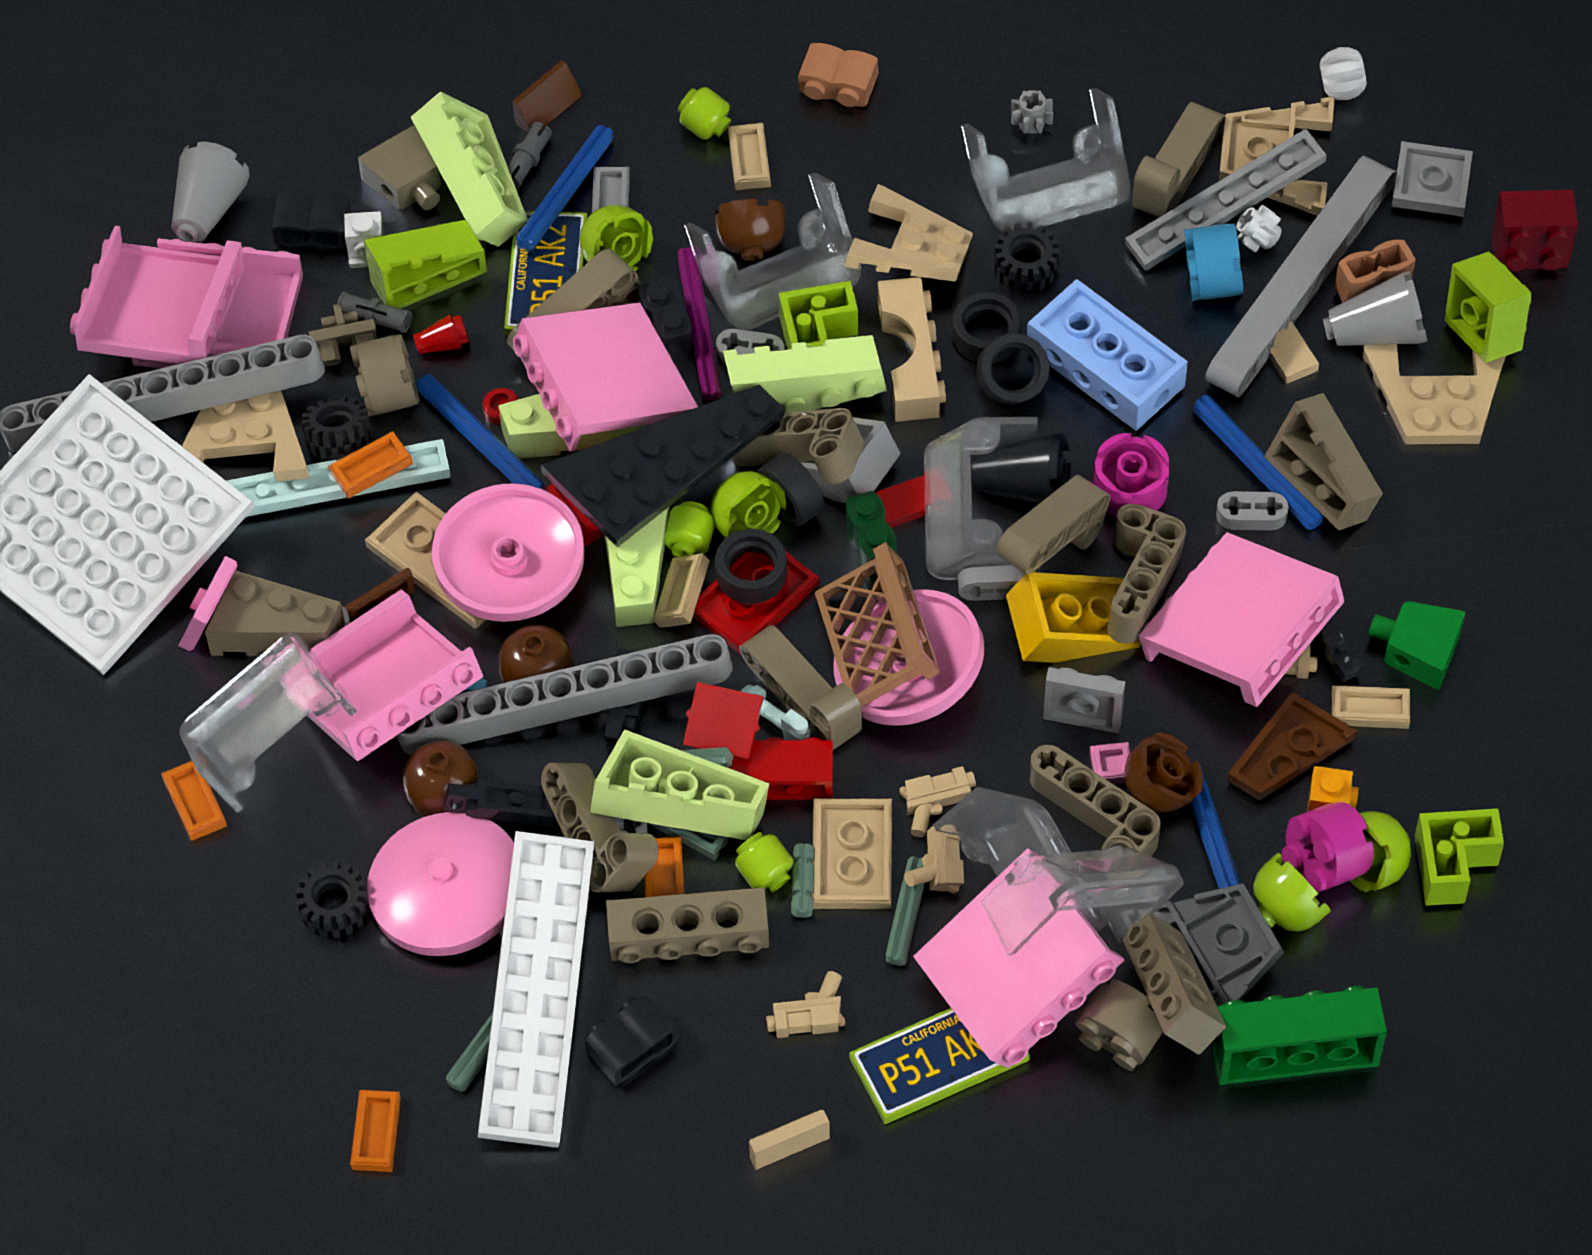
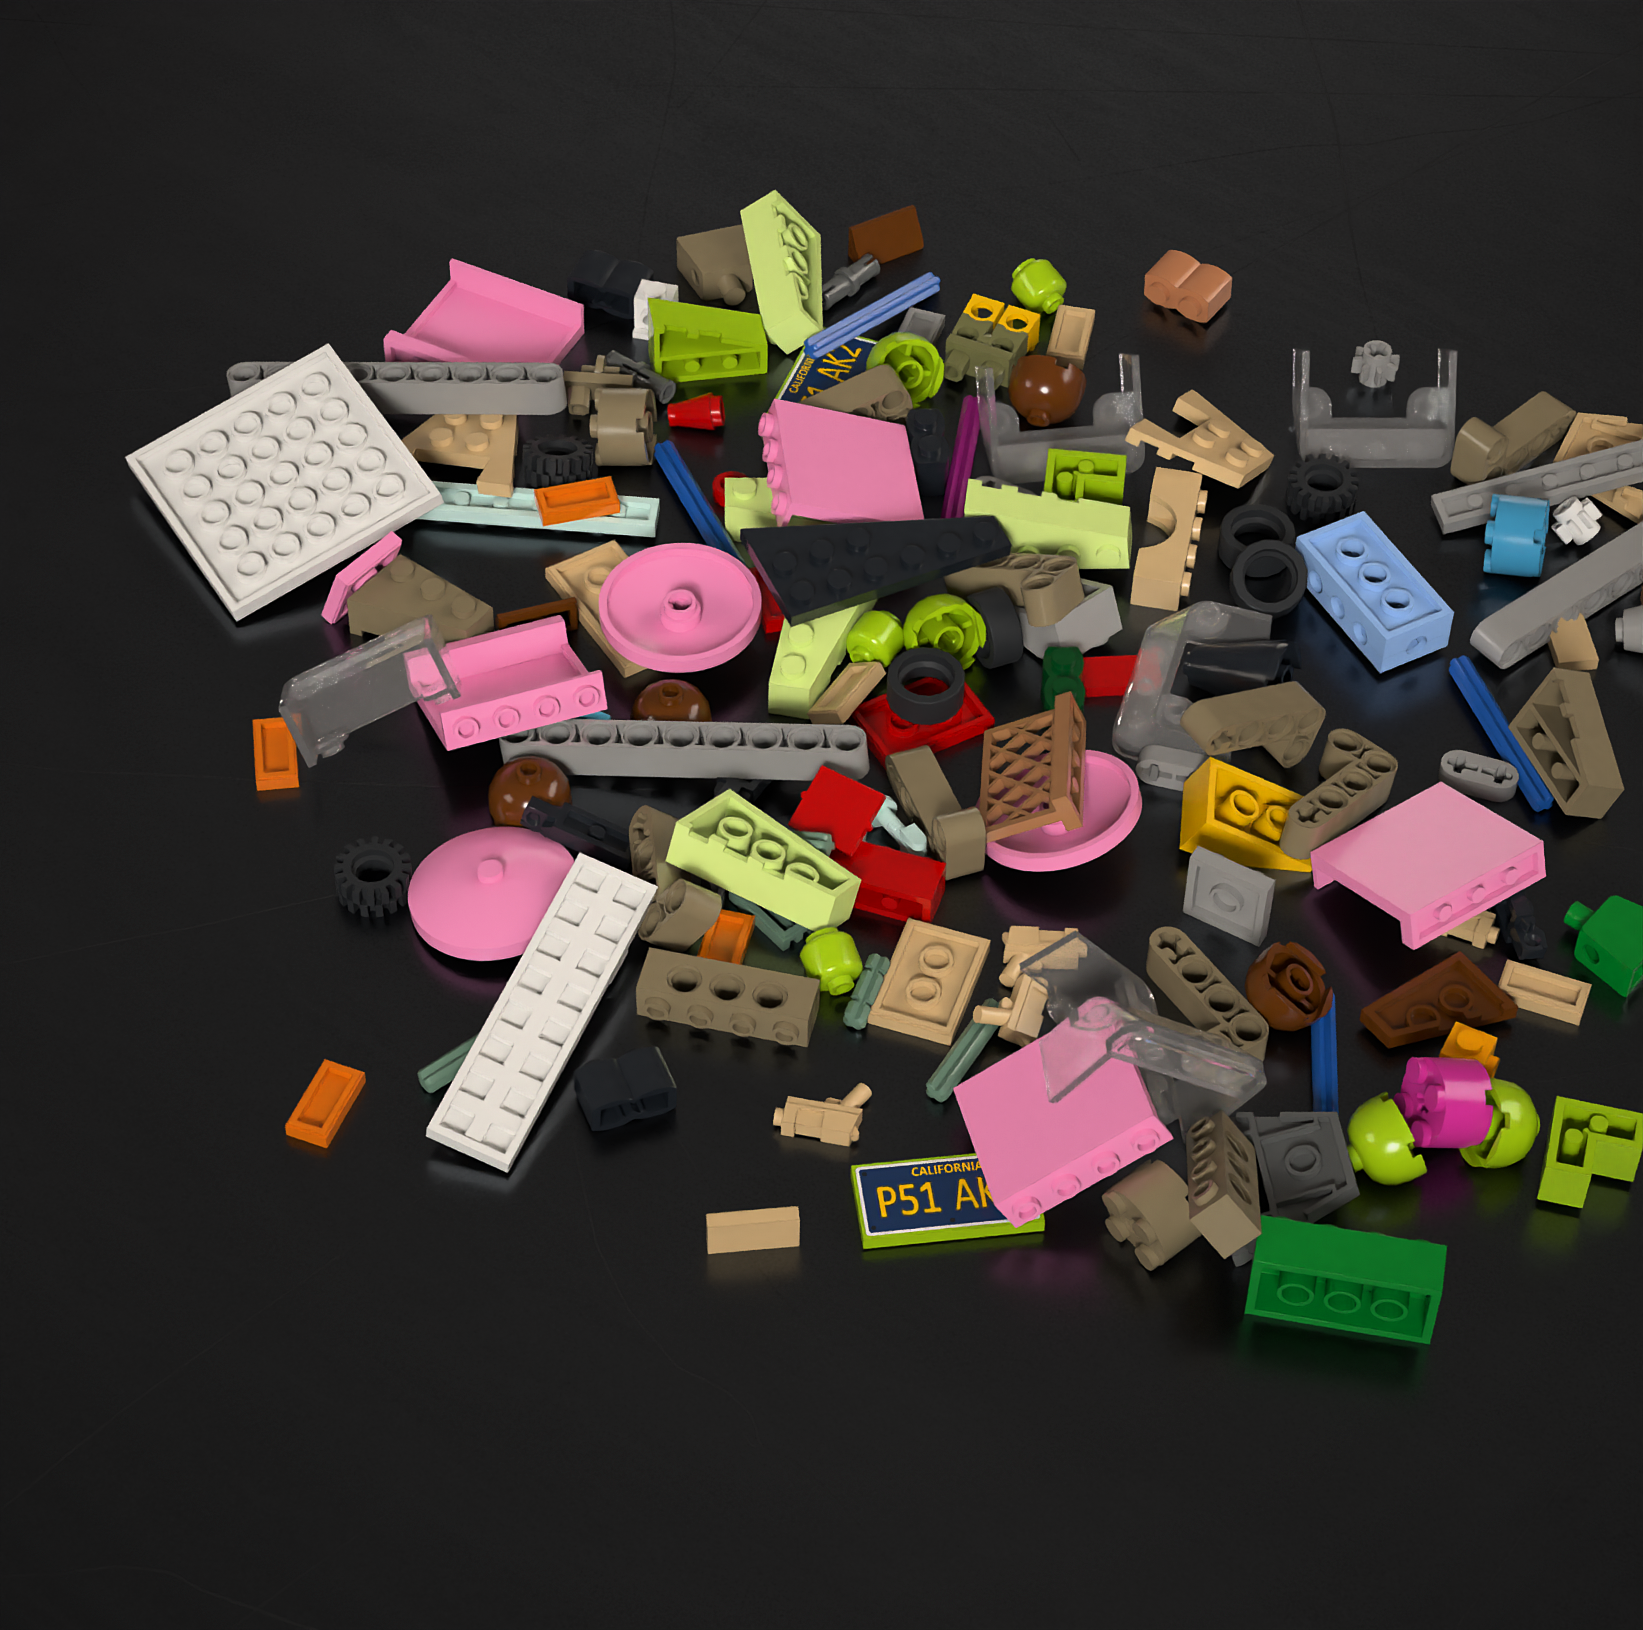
camera: 15 degrees right, 10 degrees down
bright pink panel [70,226,244,364] -> none
light grey cone [171,141,250,243] -> none
bright pink tile [1090,742,1130,784] -> none
dark pink brick [1093,433,1169,519] -> none
none -> olive hips [944,293,1040,393]

